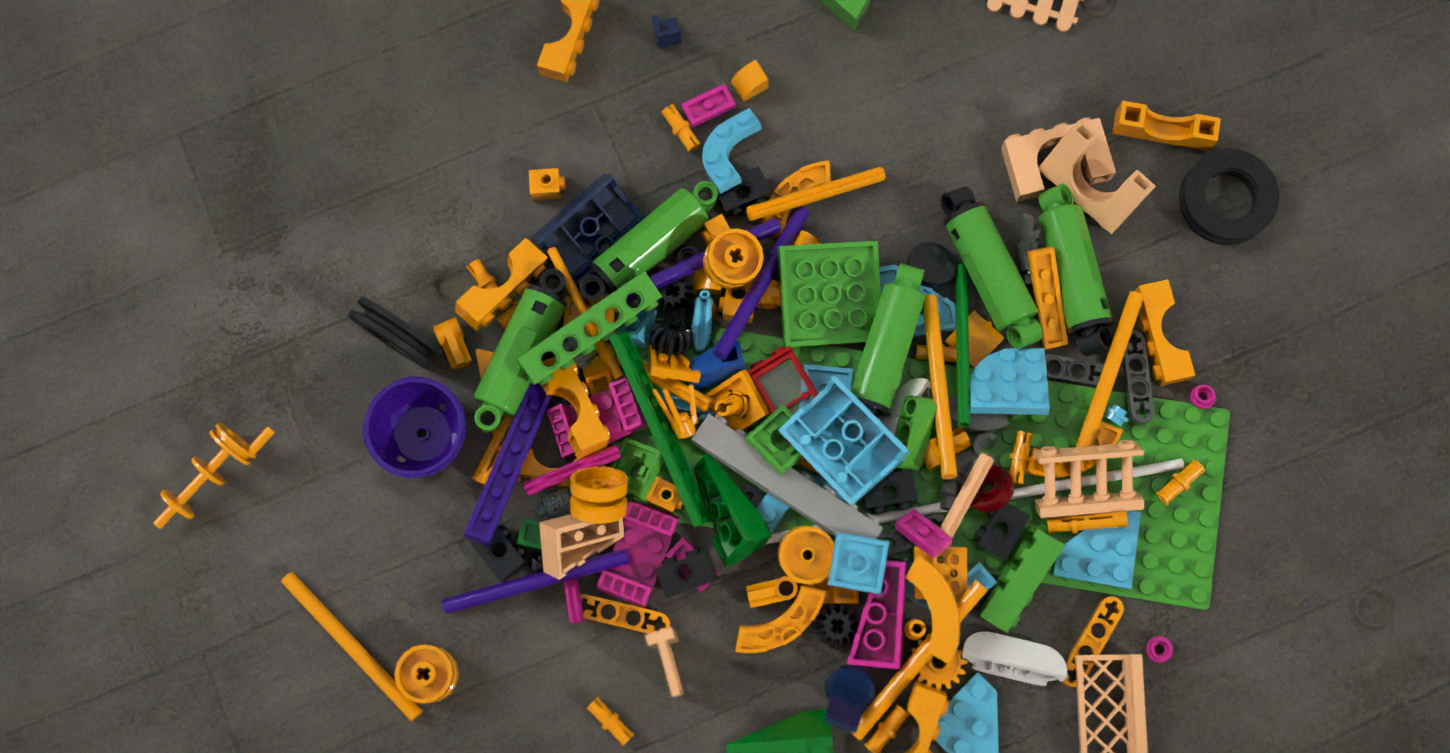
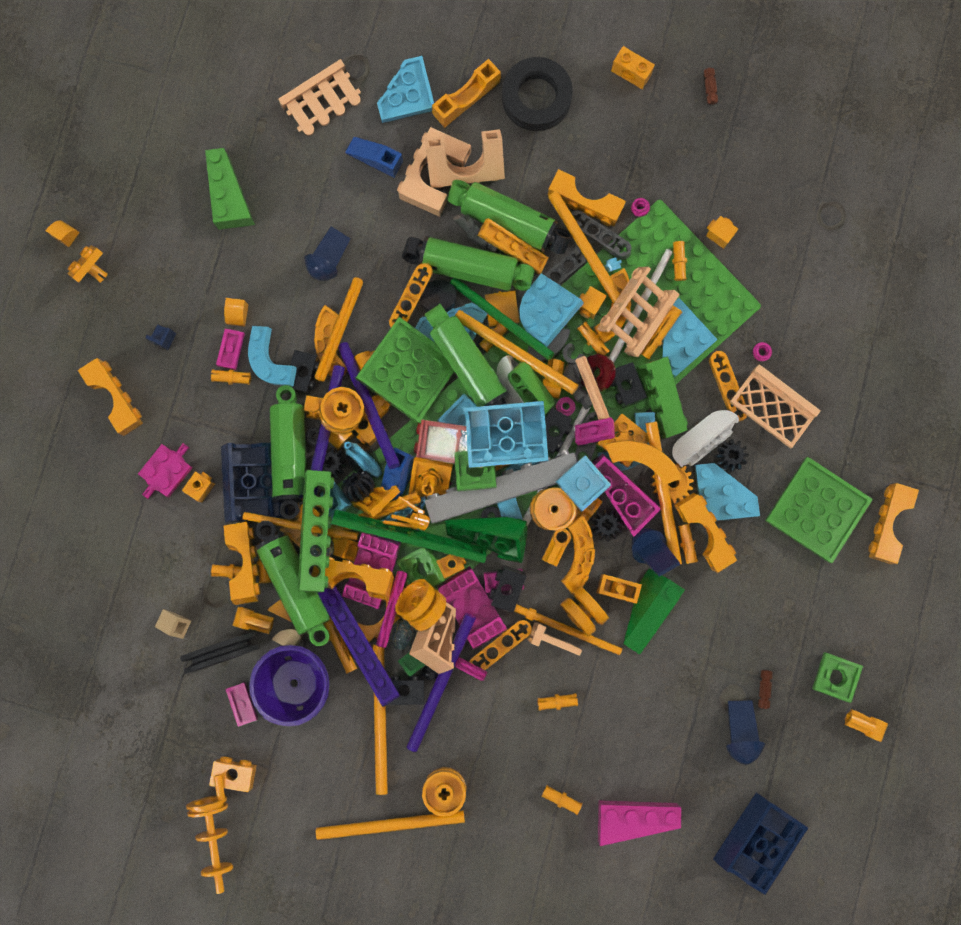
camera: 55 degrees left, 5 degrees up
light orange pin [904,619,926,640] -> none
none -> dark pink plate [138,443,193,499]
none -> tan brick [155,609,191,639]
none -> light orange brick [209,756,257,792]
none -> dark pink plate [226,682,258,727]
none -> tan brick [272,629,304,646]
none -> dark blue piece [304,226,351,281]
none -> blue slope [345,137,403,178]
none -> light orange piece [373,644,388,795]
none -> medium azure plate [377,56,434,123]
none -> light orange beam [389,263,433,327]
none -> light orange bar [514,604,622,655]
none -> dark pink plate [556,397,575,416]
none -> light orange wheel [560,586,609,637]
none -> light orange brick [578,286,607,319]
none -> light orange brick [596,574,642,604]
none -> light orange brick [611,46,655,89]
none -> copper axle [704,67,718,105]
none -> light orange brick [706,216,738,249]
none -> black gear [715,439,749,472]

